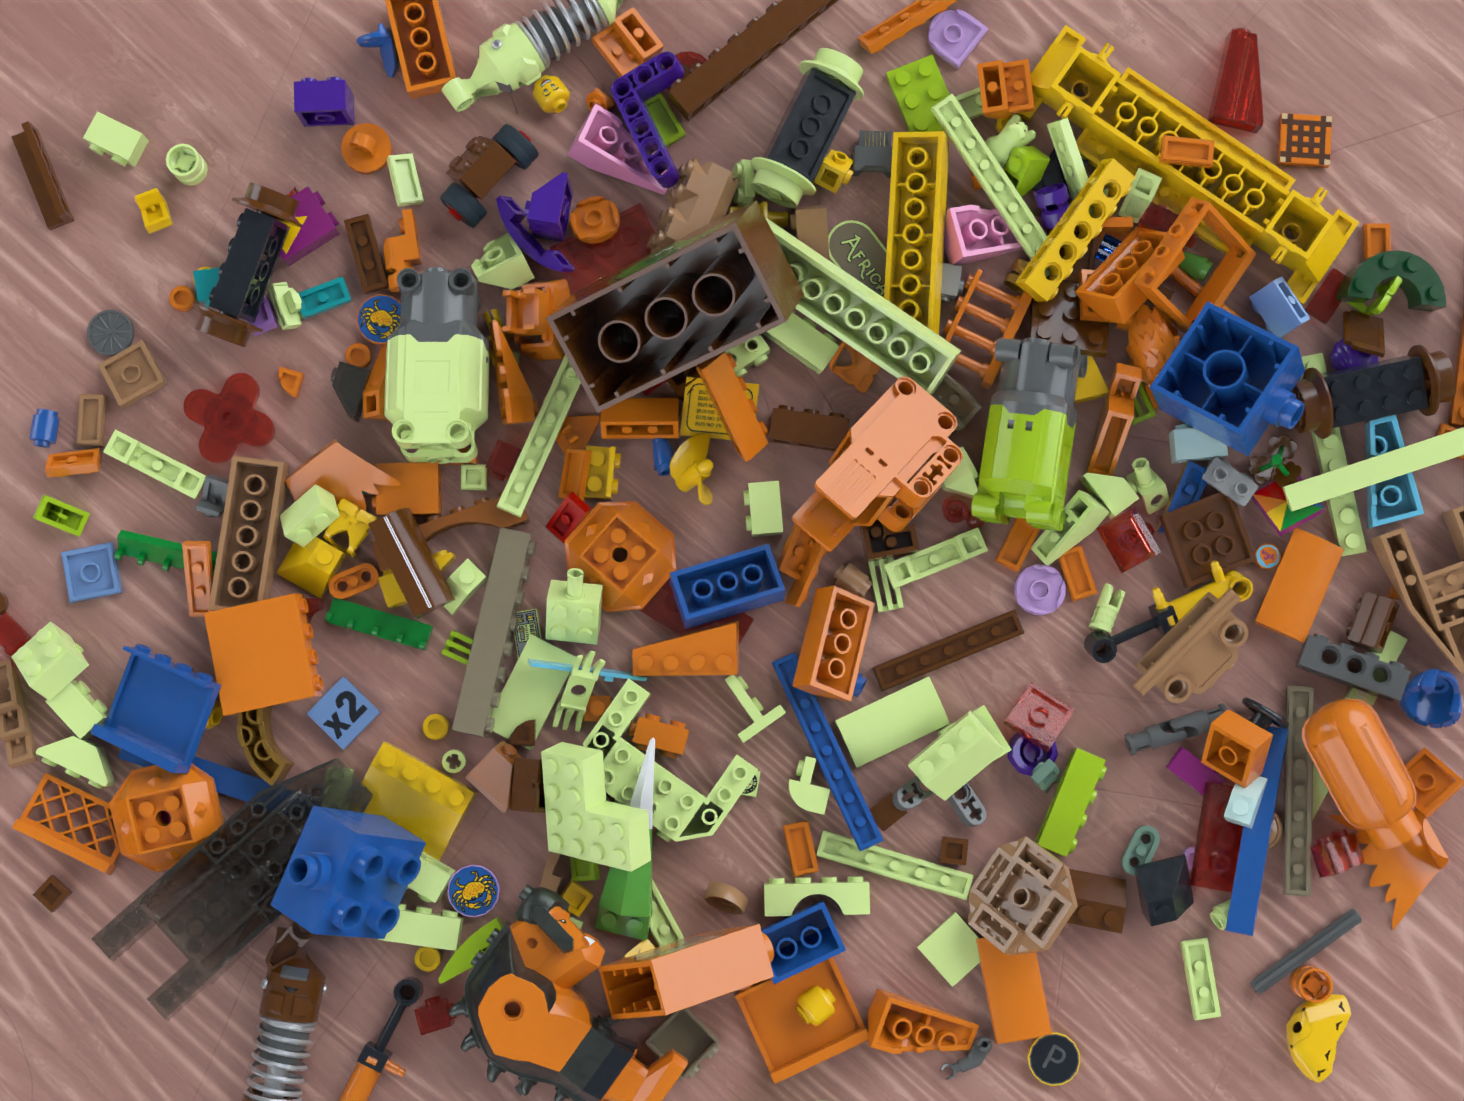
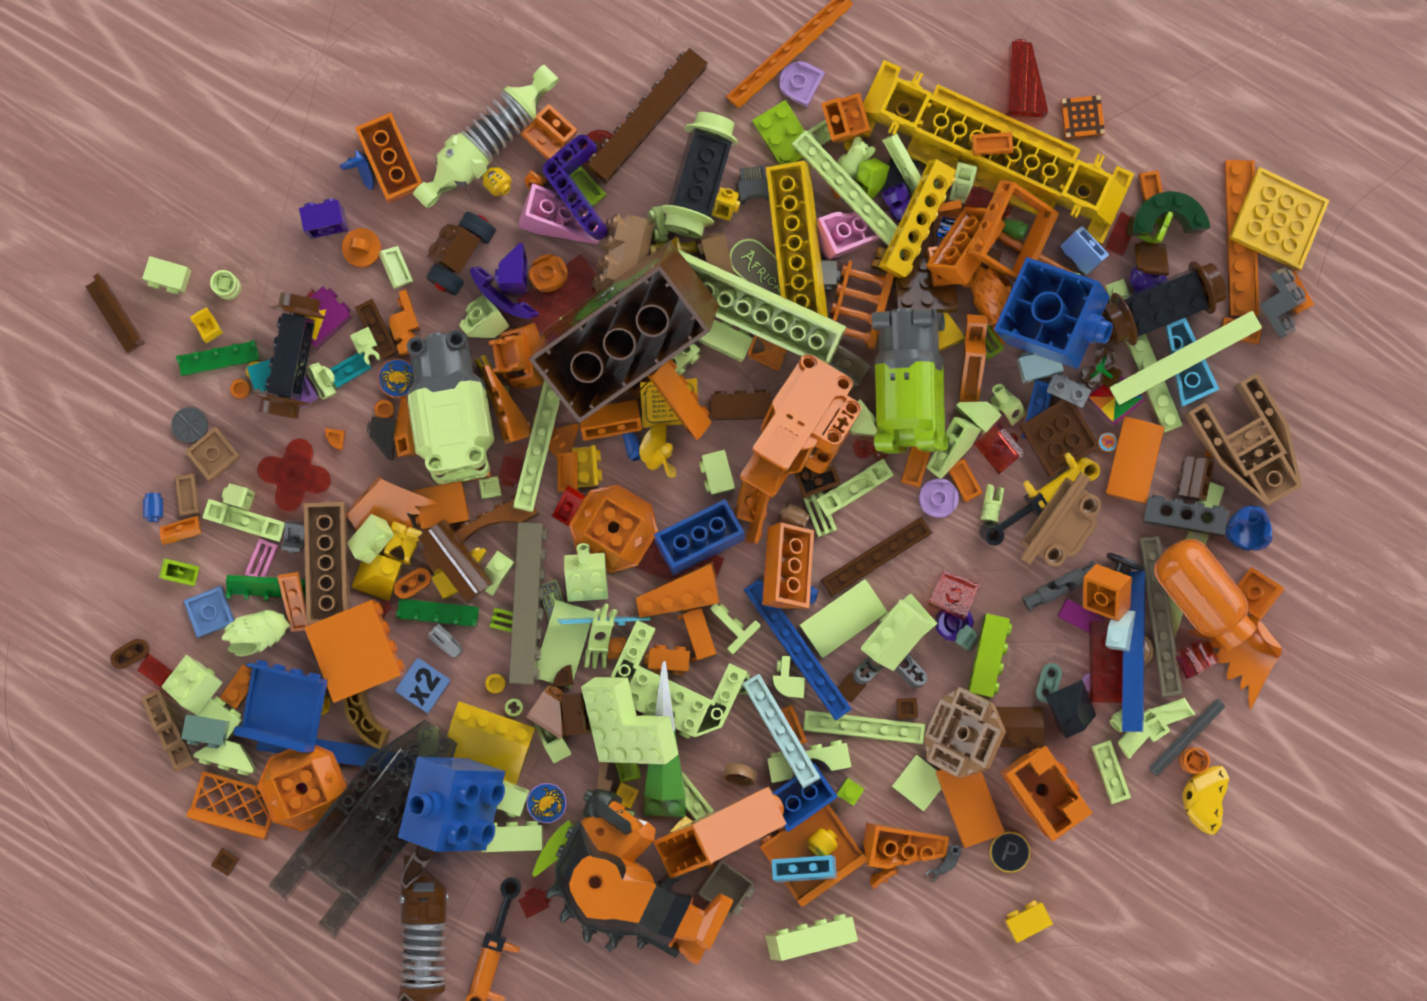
camera: 10 degrees left, 0 degrees up
yellow tile [414,946,442,972] -> none
none -> green hinge [176,340,260,377]
none -> sand green hinge [181,714,230,749]
none -> orange plate [219,664,252,709]
none -> yellowish green slope [222,483,256,511]
none -> yellowish green head [222,610,290,657]
none -> bright pink tile [244,538,279,577]
none -> yellowish green plate [350,327,380,365]
none -> light grey hinge [427,624,463,658]
none -> yellowish green slope [534,723,572,763]
none -> orange brick [677,607,716,662]
none -> light aqua tile [742,674,821,789]
none -> medium azure brick [772,855,837,883]
none -> lime brick [836,777,865,806]
none -> orange piece [869,866,899,889]
none -> orange brick [1000,745,1093,842]
none -> yellowish green plate [1118,698,1195,759]

